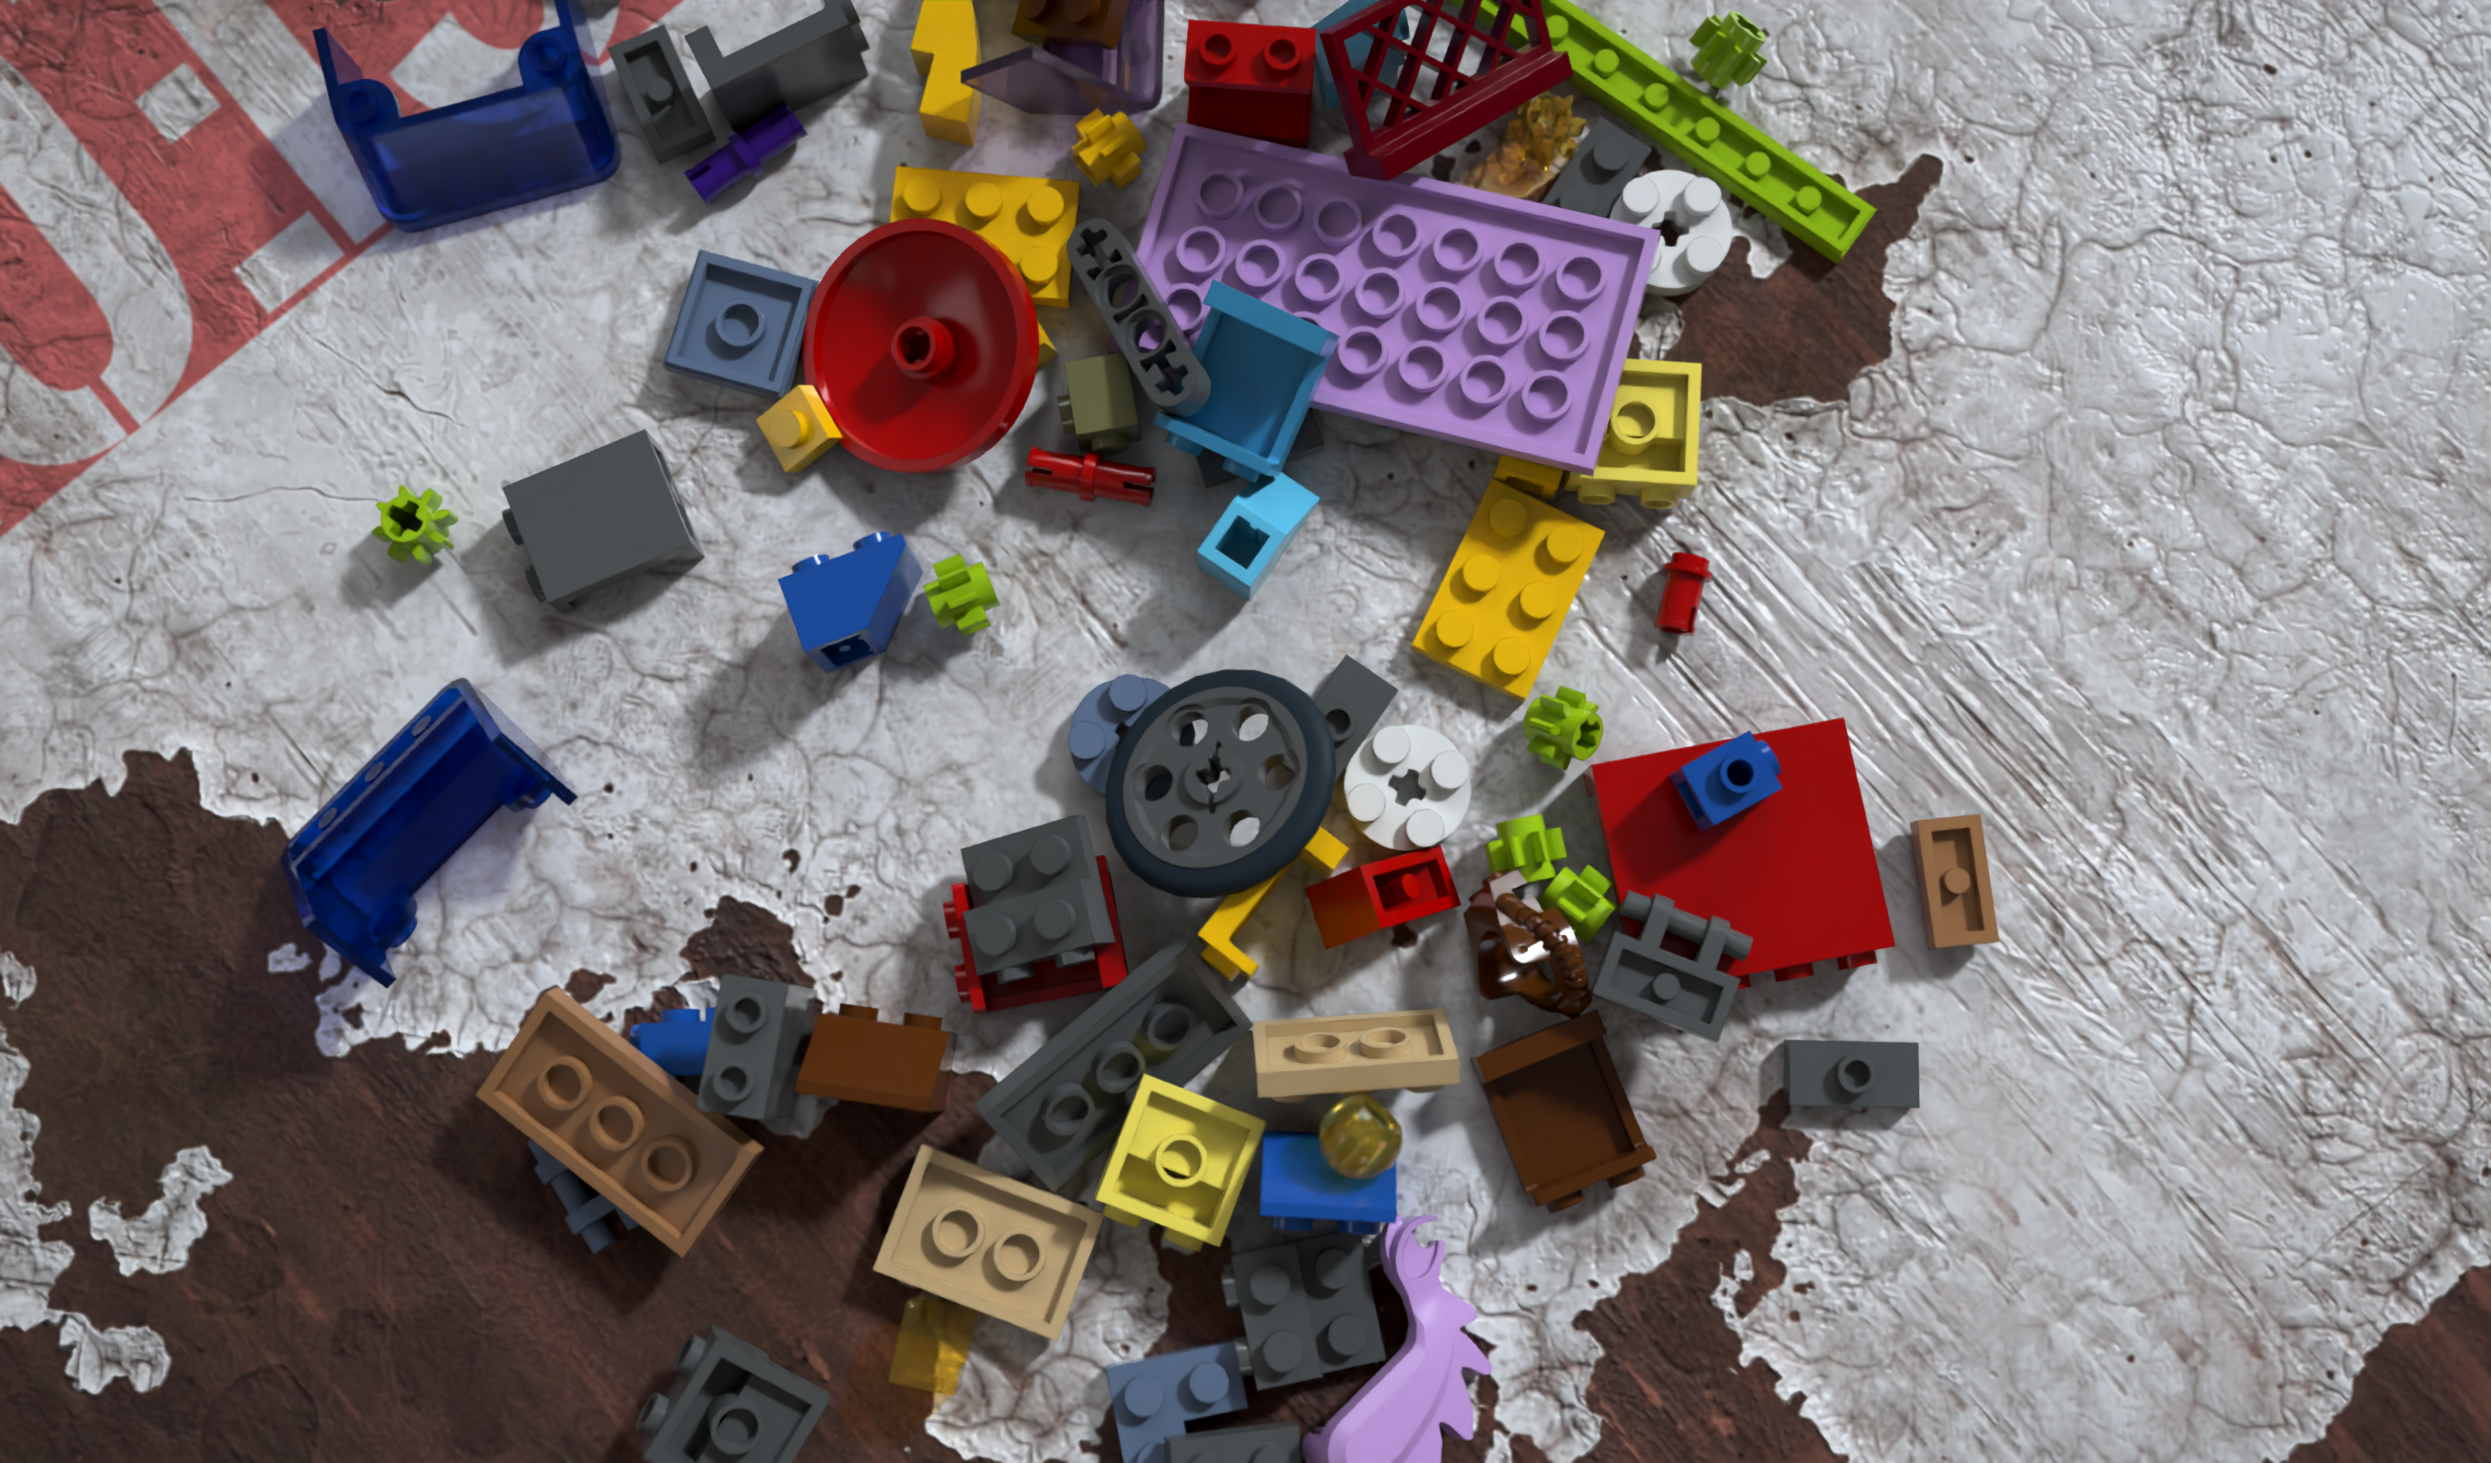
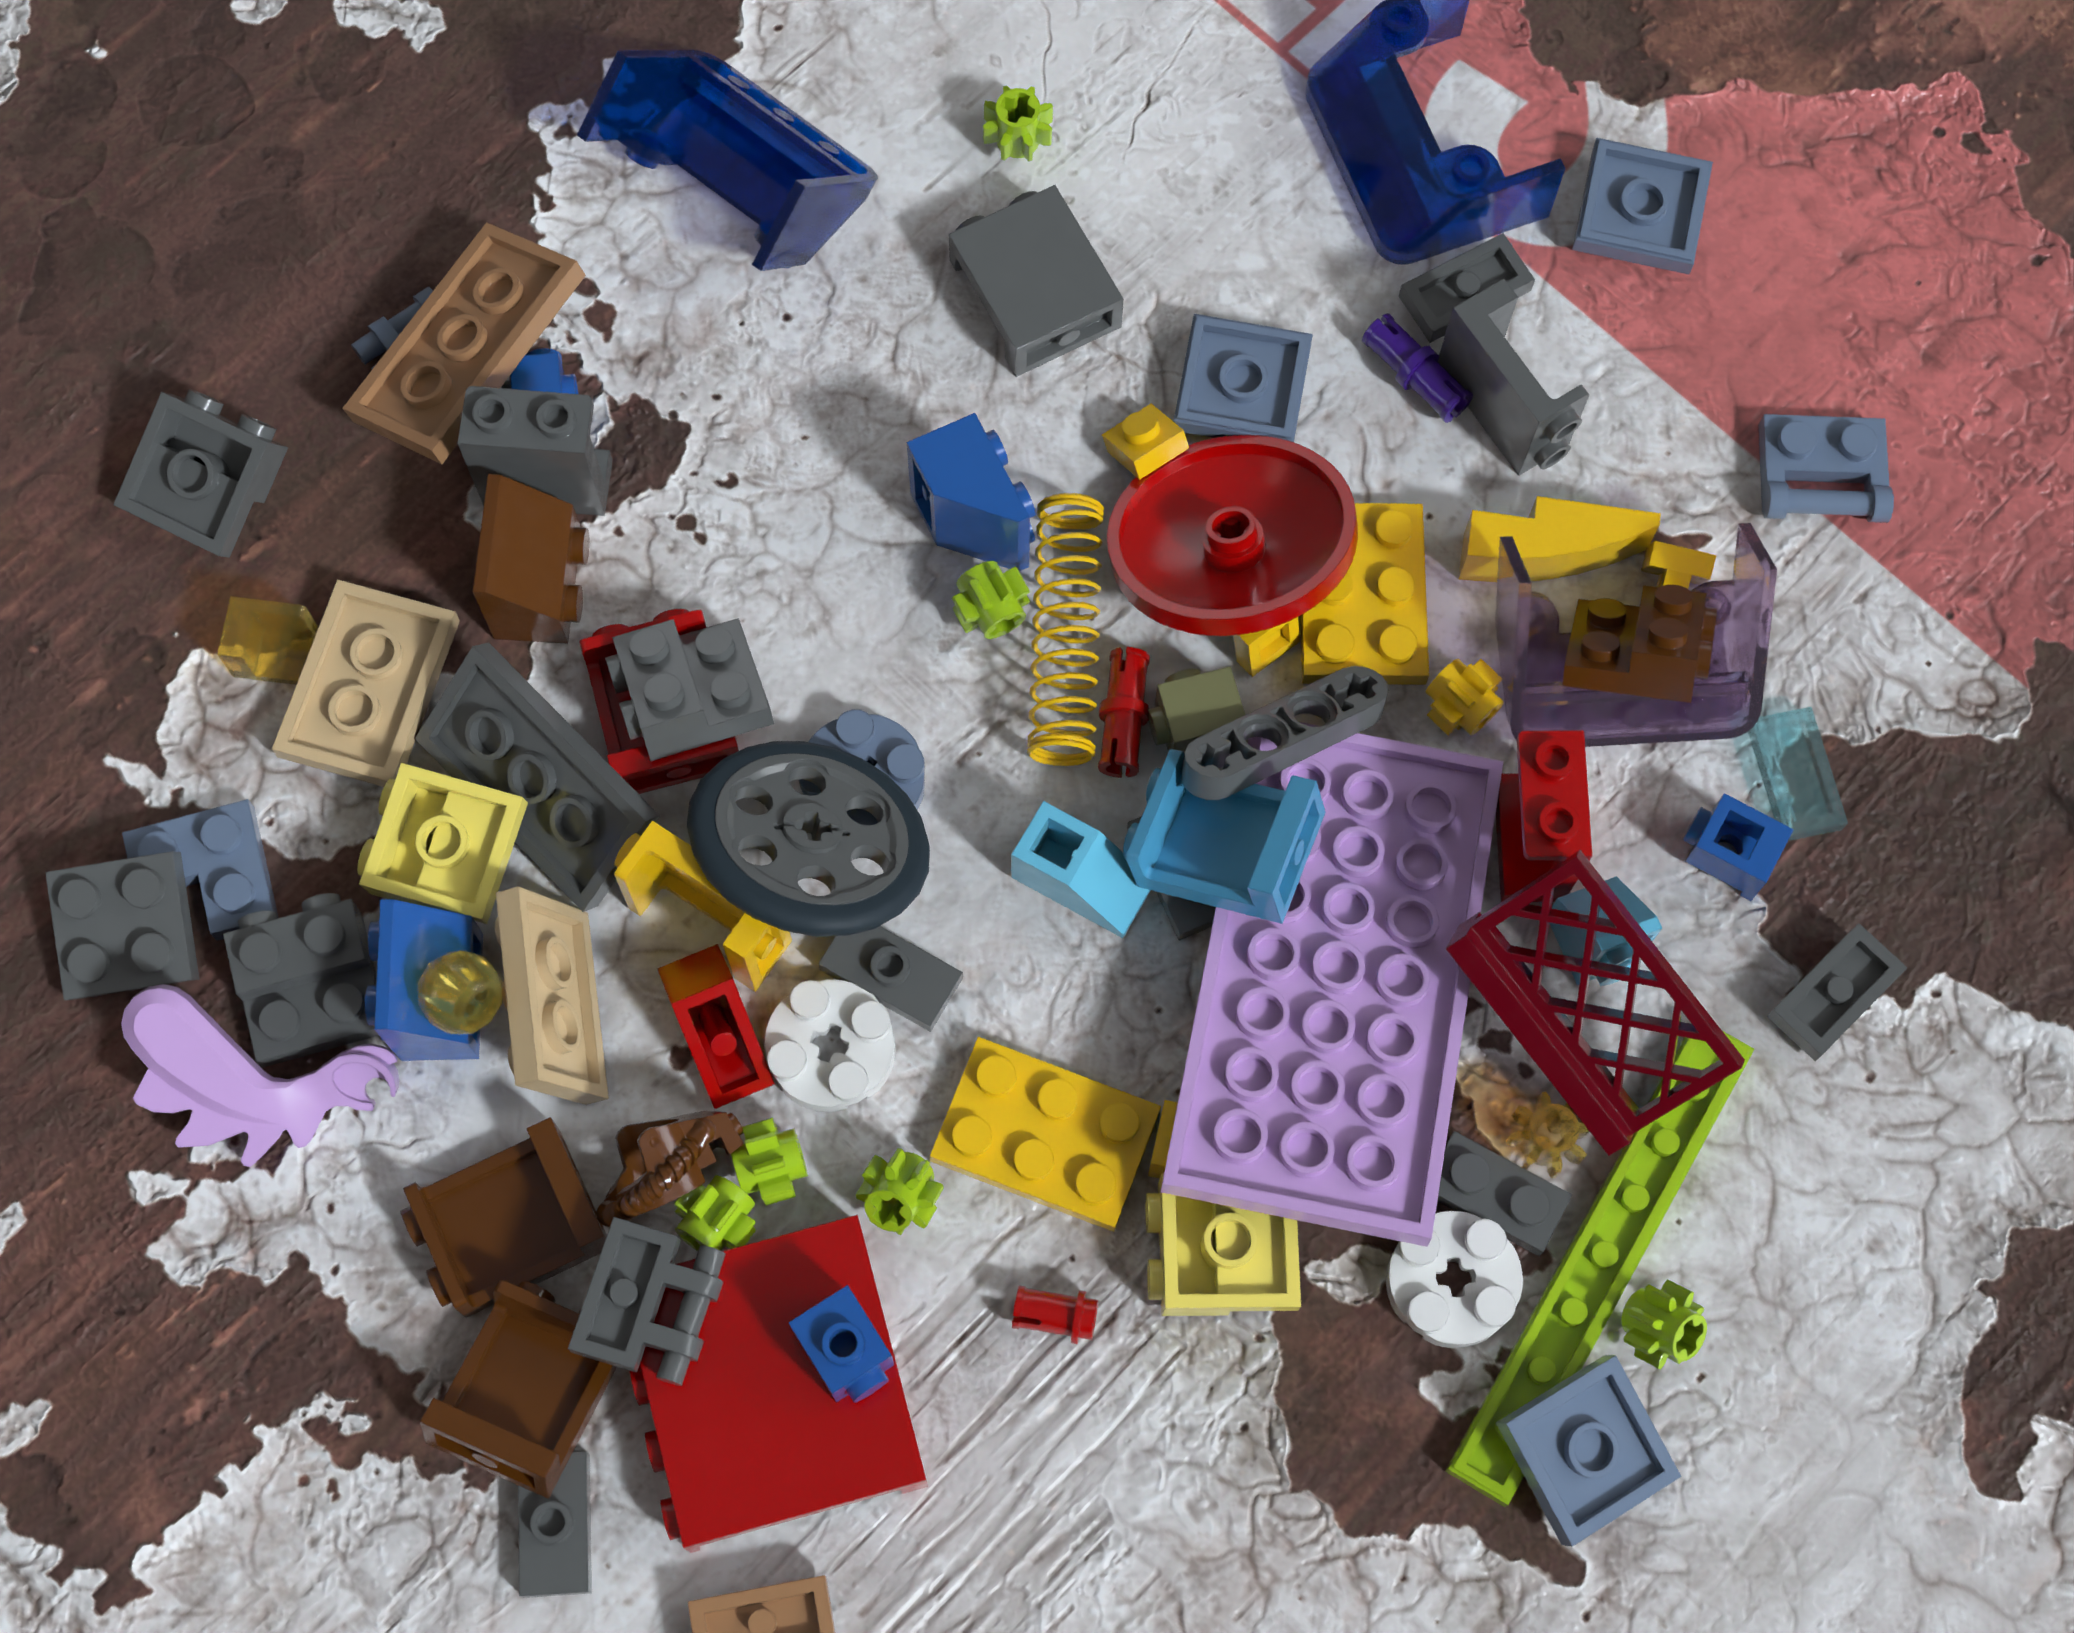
camera: 85 degrees right, 10 degrees down
none -> reddish brown panel [420,1280,617,1499]
none -> yellow piece [1027,493,1104,766]
none -> sand blue plate [1496,1355,1682,1547]

